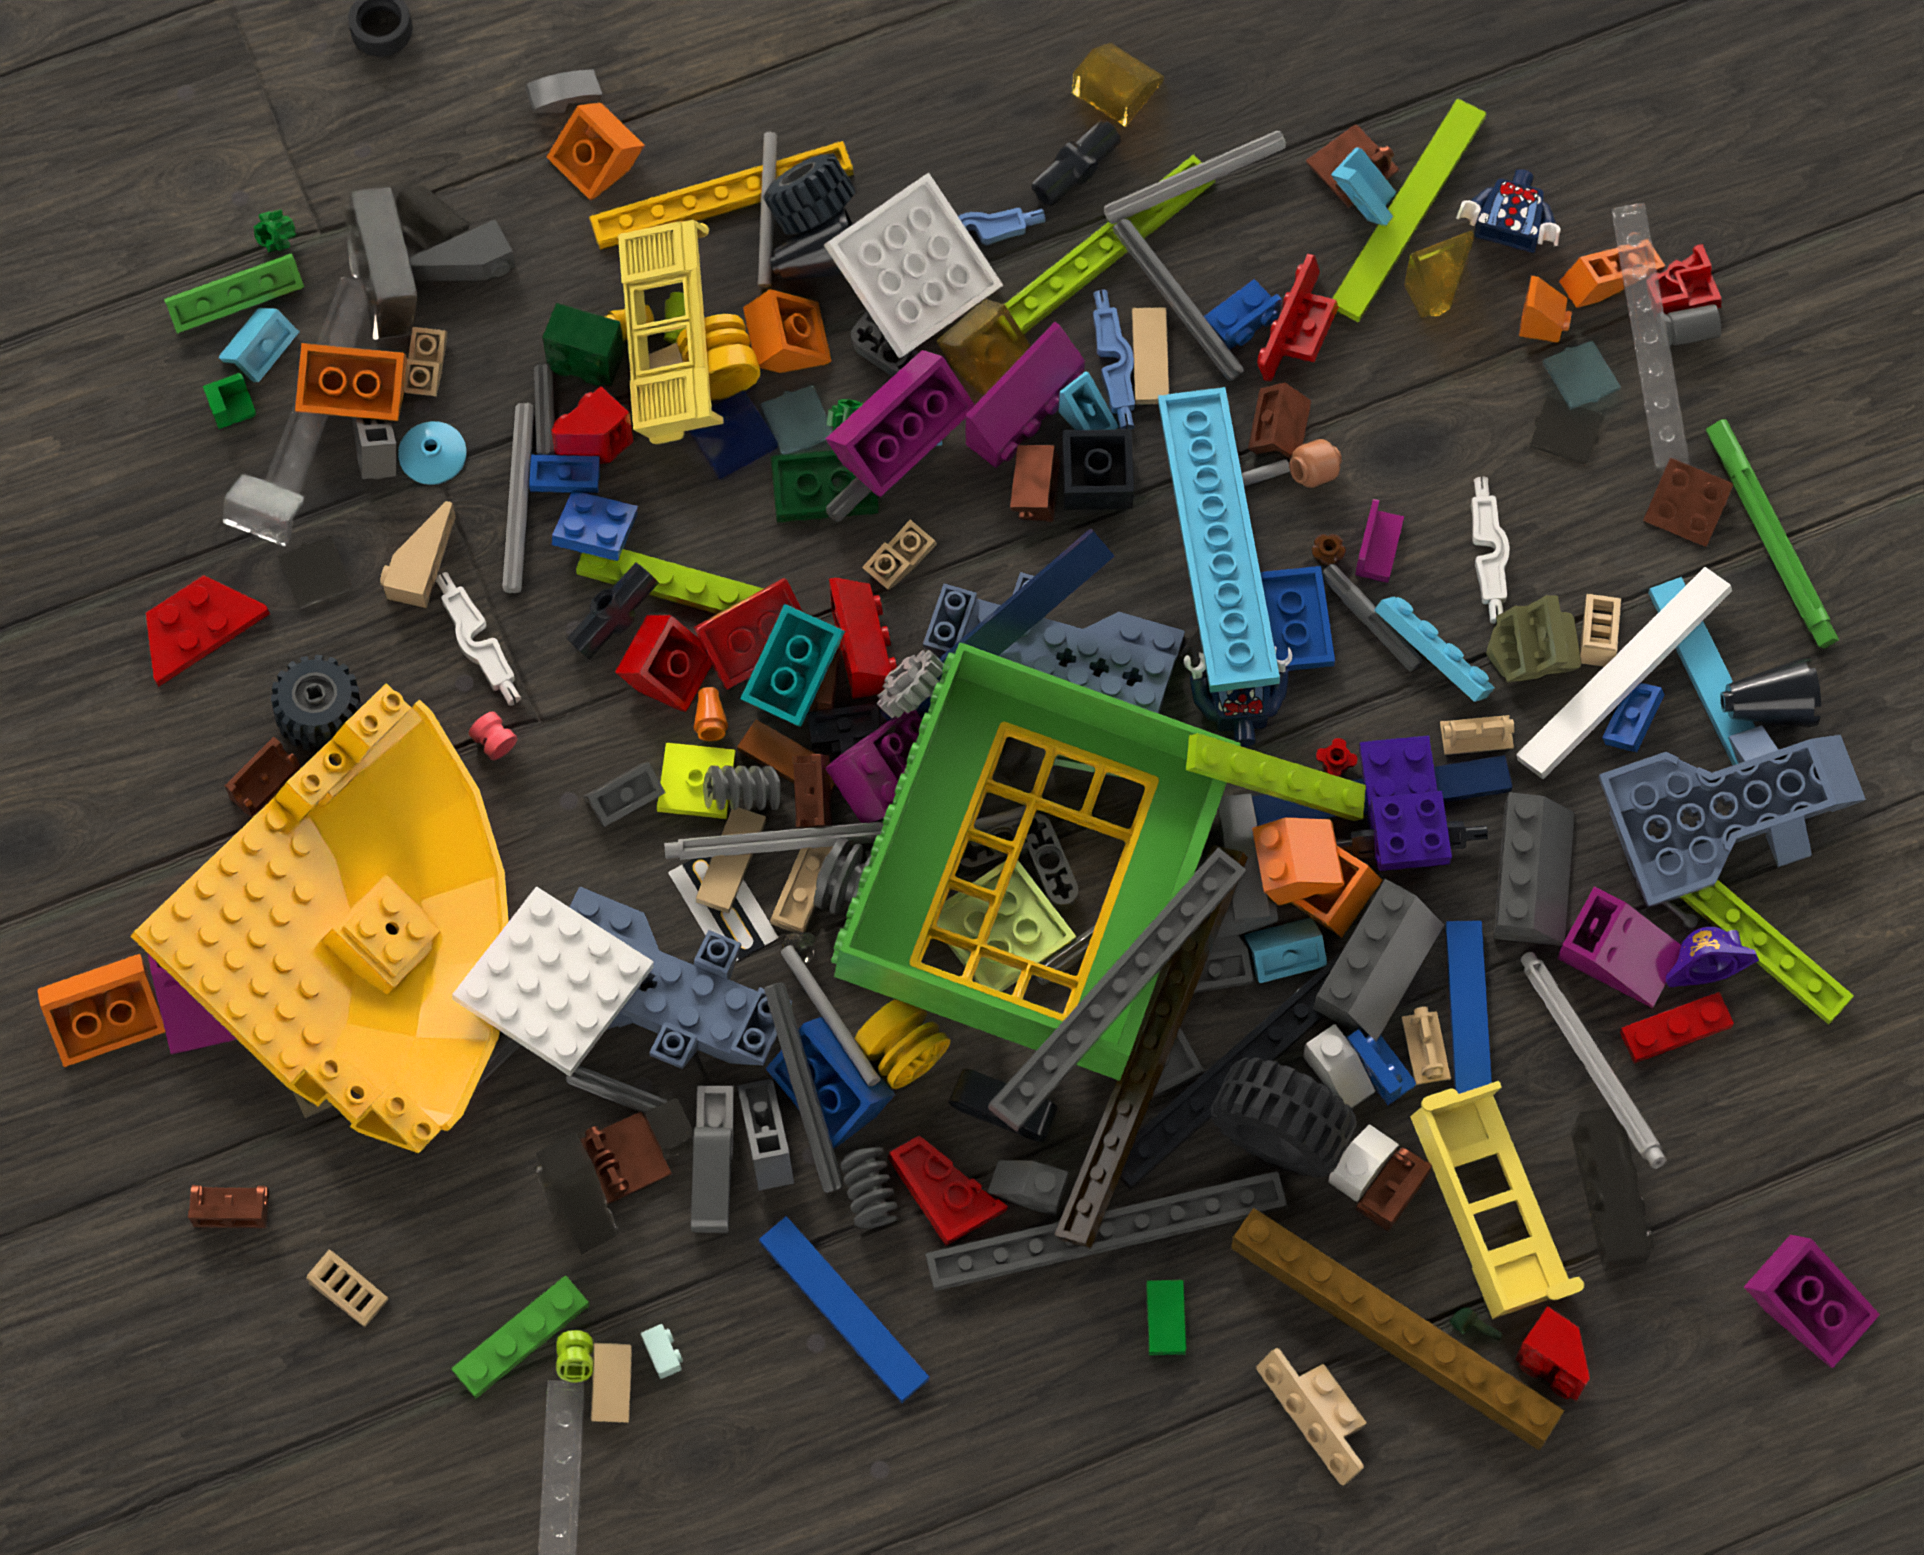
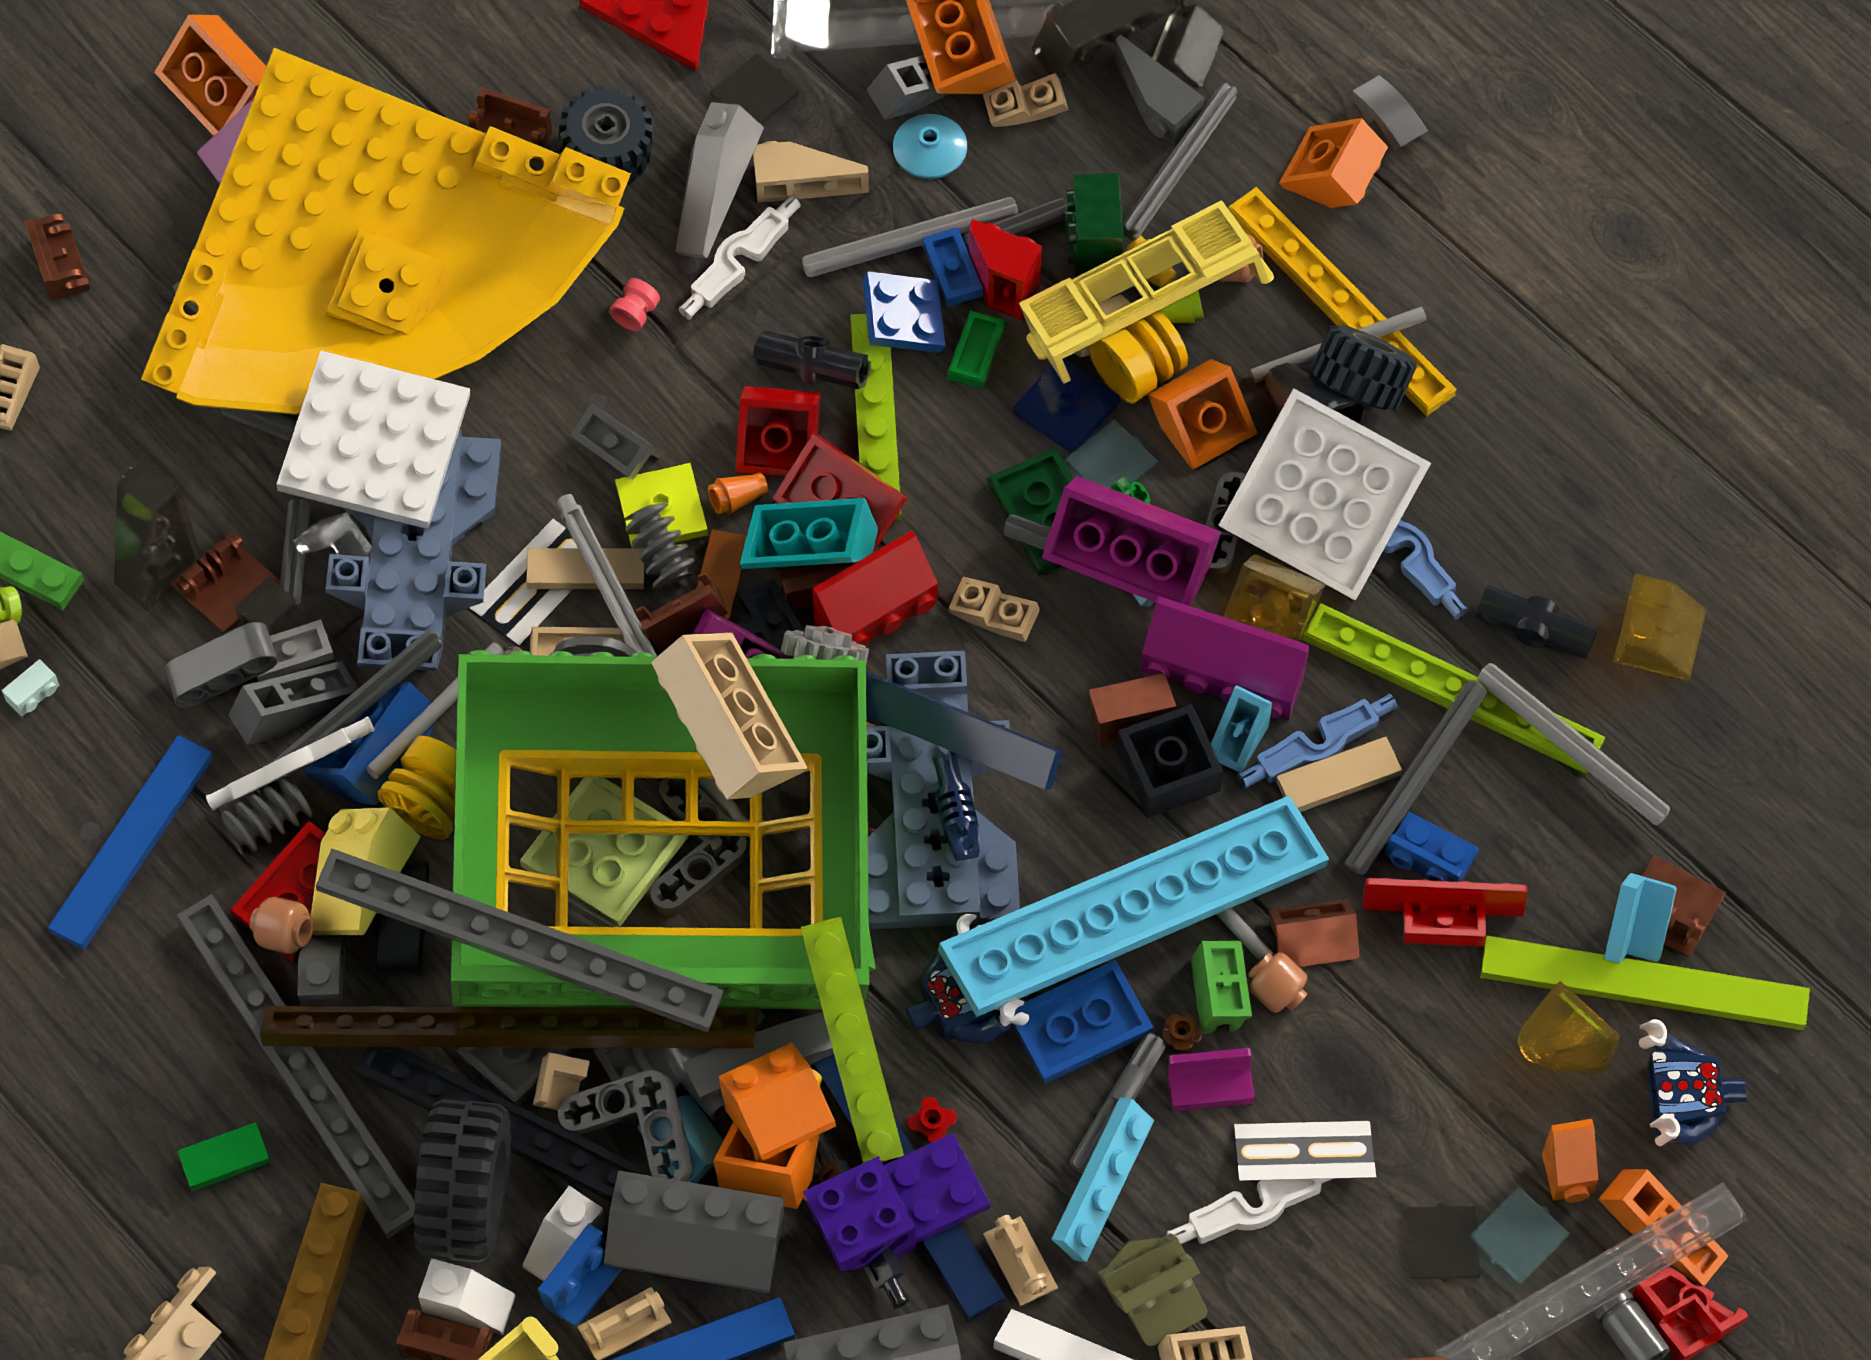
camera: 70 degrees right, 5 degrees down
none -> white piece [206,716,374,811]
none -> nougat head [250,897,314,954]
none -> clear panel [293,512,374,556]
none -> light yellow slope [311,807,421,935]
none -> tan panel [533,1052,589,1111]
none -> dark grey beam [558,1070,693,1182]
none -> tan slope [651,633,808,800]
none -> light grey wedge [675,102,764,258]
none -> dark blue hinge [932,751,980,861]
none -> green tile [947,310,1006,389]
none -> dark grey axle [1122,82,1238,240]
none -> bright green hinge [1191,941,1252,1034]
none -> sticker [1234,1121,1376,1181]

